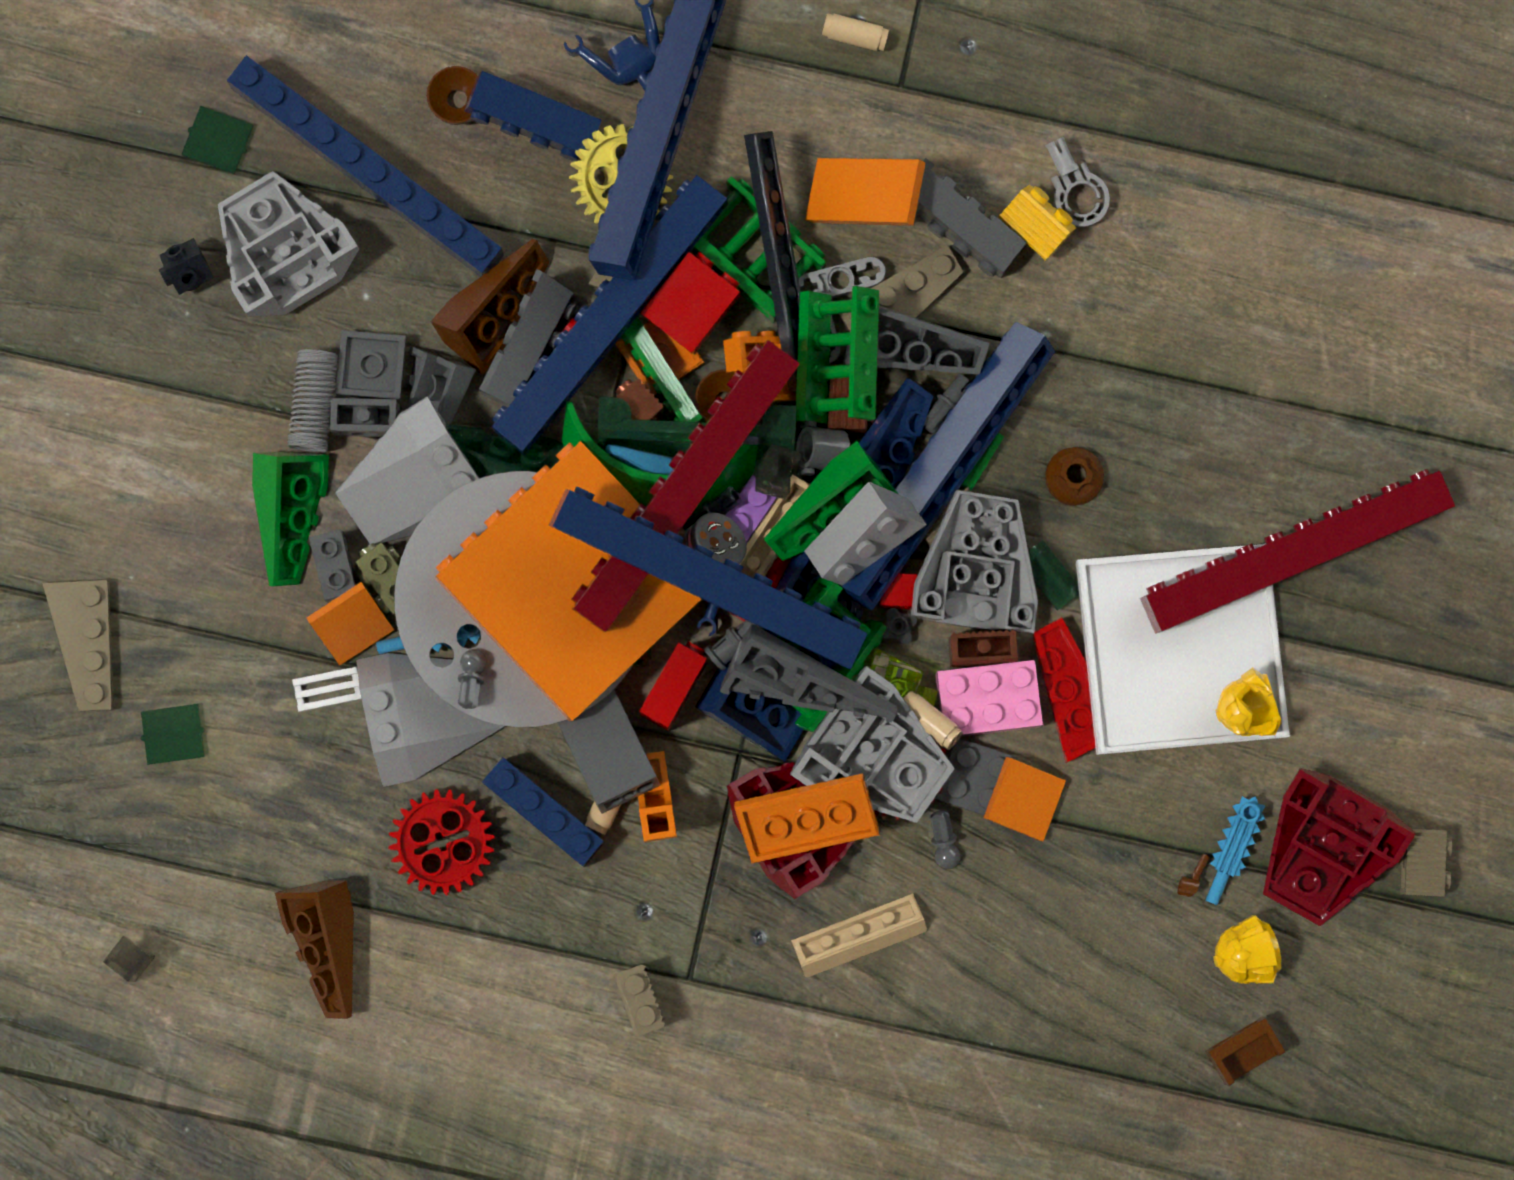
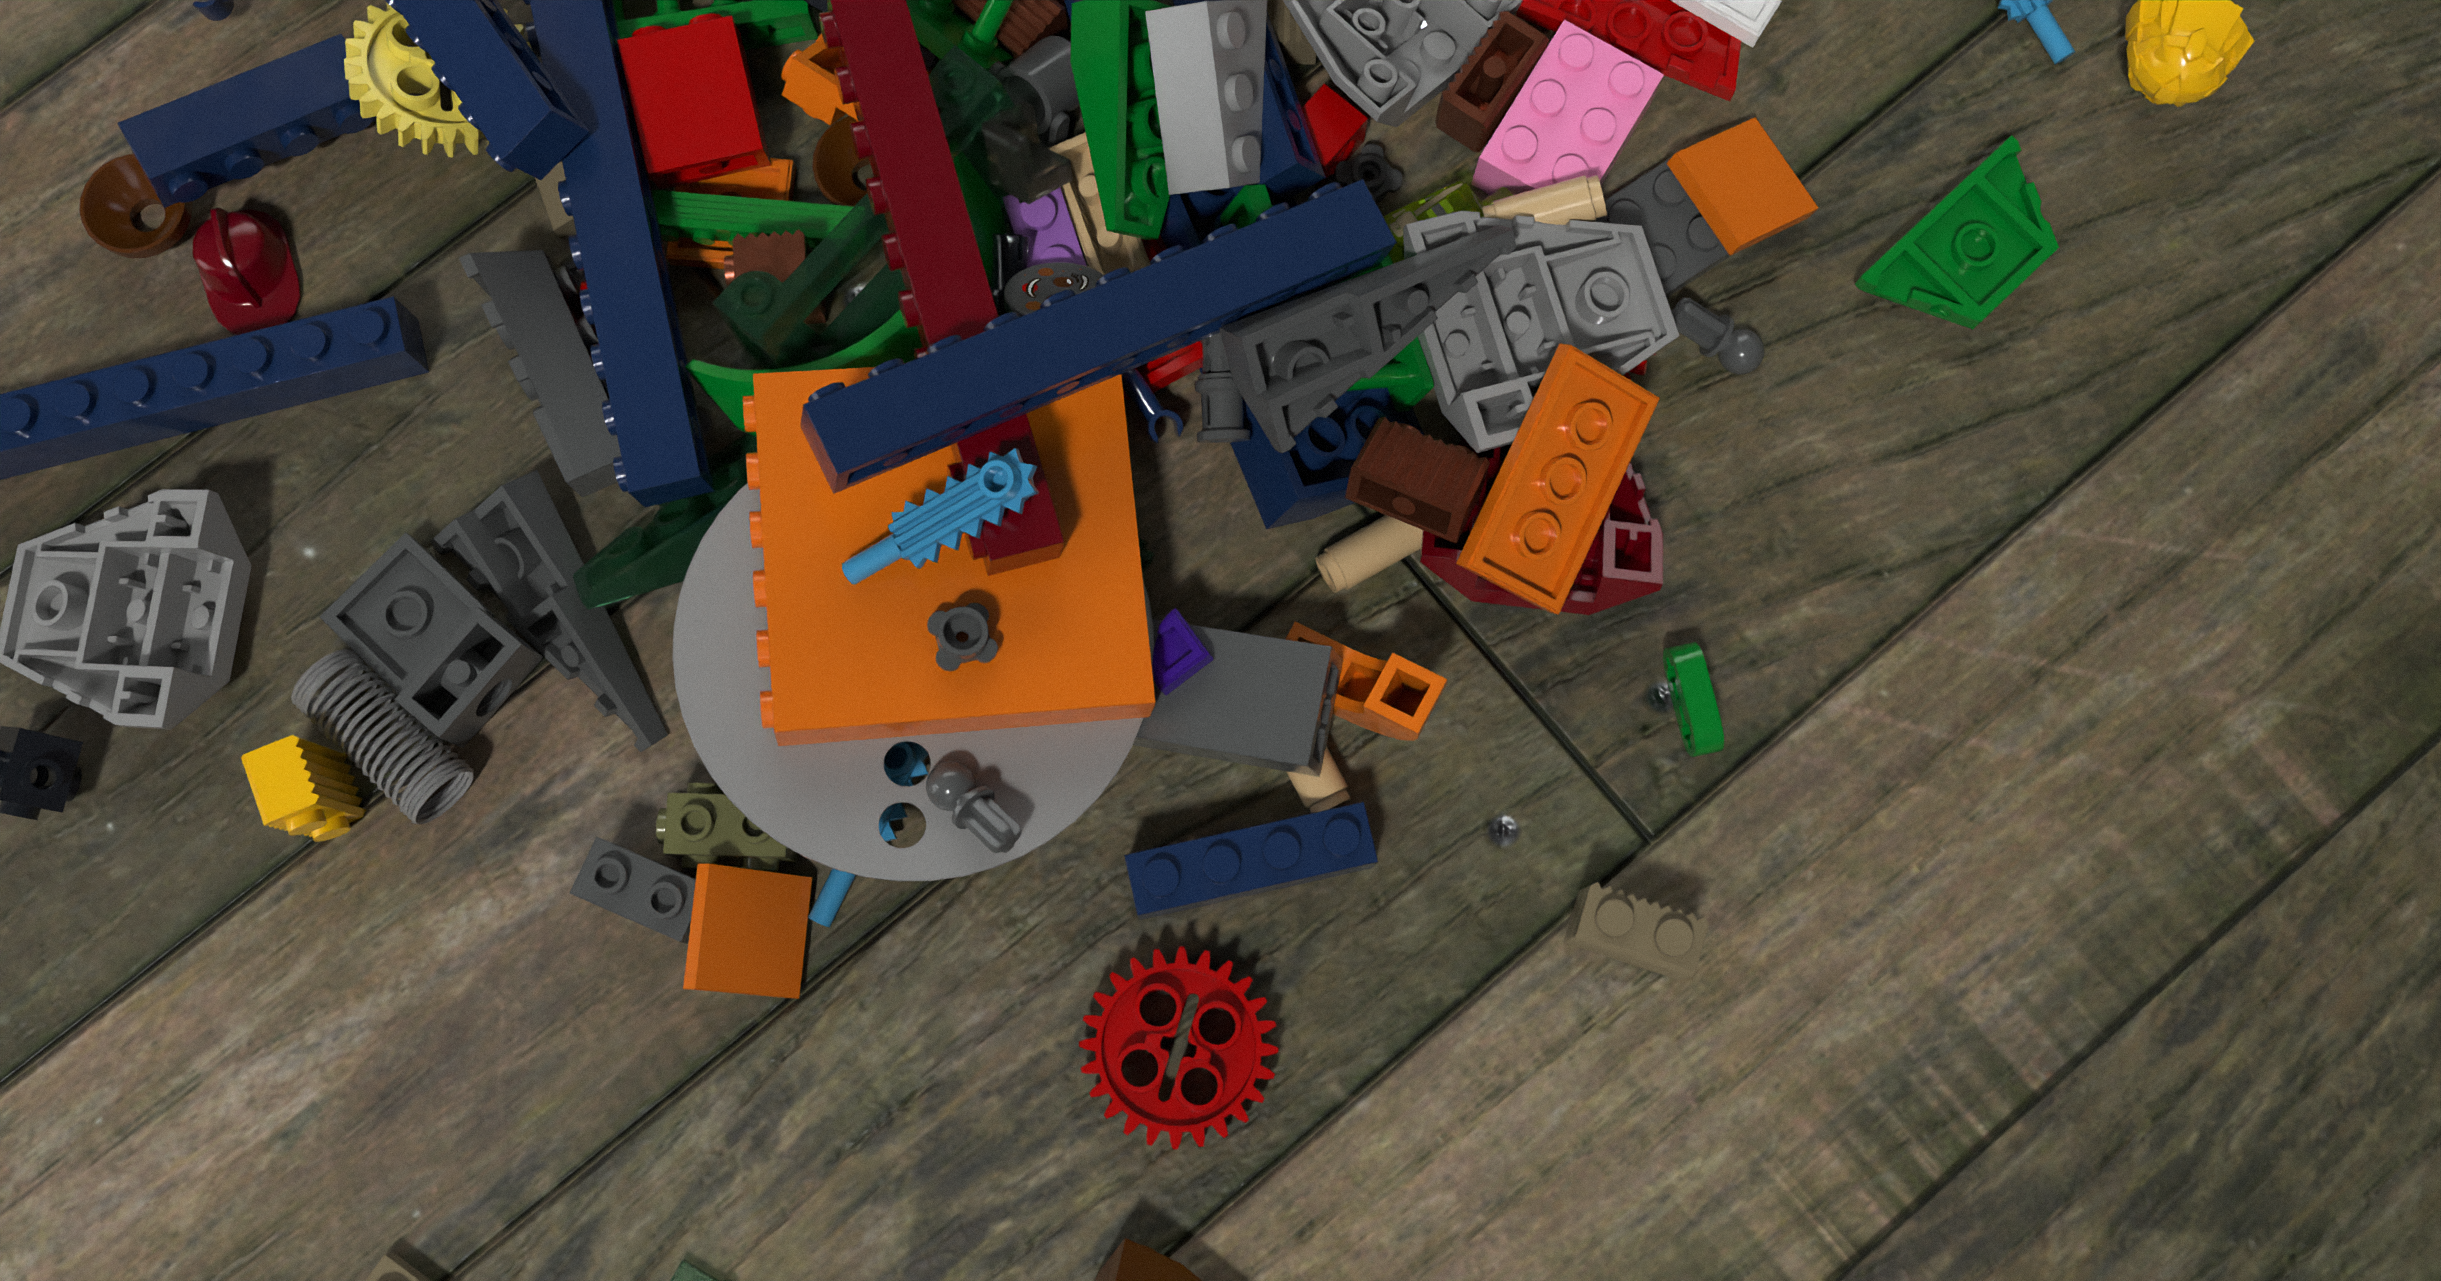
camera: 50 degrees left, 5 degrees down
green wedge [252,452,329,587] -> none
white tile [292,667,362,712] -> none
light grey wedge [335,396,482,545] -> none
light grey wedge [356,653,504,787] -> none
reddish brown wedge [430,239,549,374] -> none
dark azure slope [605,445,673,475] -> none
red brick [639,641,708,731] -> none
tan slope [791,894,927,977] -> none
reddish brown hand [1177,854,1210,897] -> none
reddish brown panel [1205,1018,1285,1086] -> none
none -> dark red piece [193,208,301,335]
none -> yellow brick [241,735,366,842]
none -> dark azure piece [842,448,1039,585]
none -> dark grey plate [927,603,998,672]
none -> dark purple tile [1152,608,1214,696]
none -> tan piece [1315,515,1422,593]
none -> copper brick [1345,417,1490,543]
none -> green beam [1663,642,1724,757]
none -> green wing [1854,135,2059,330]

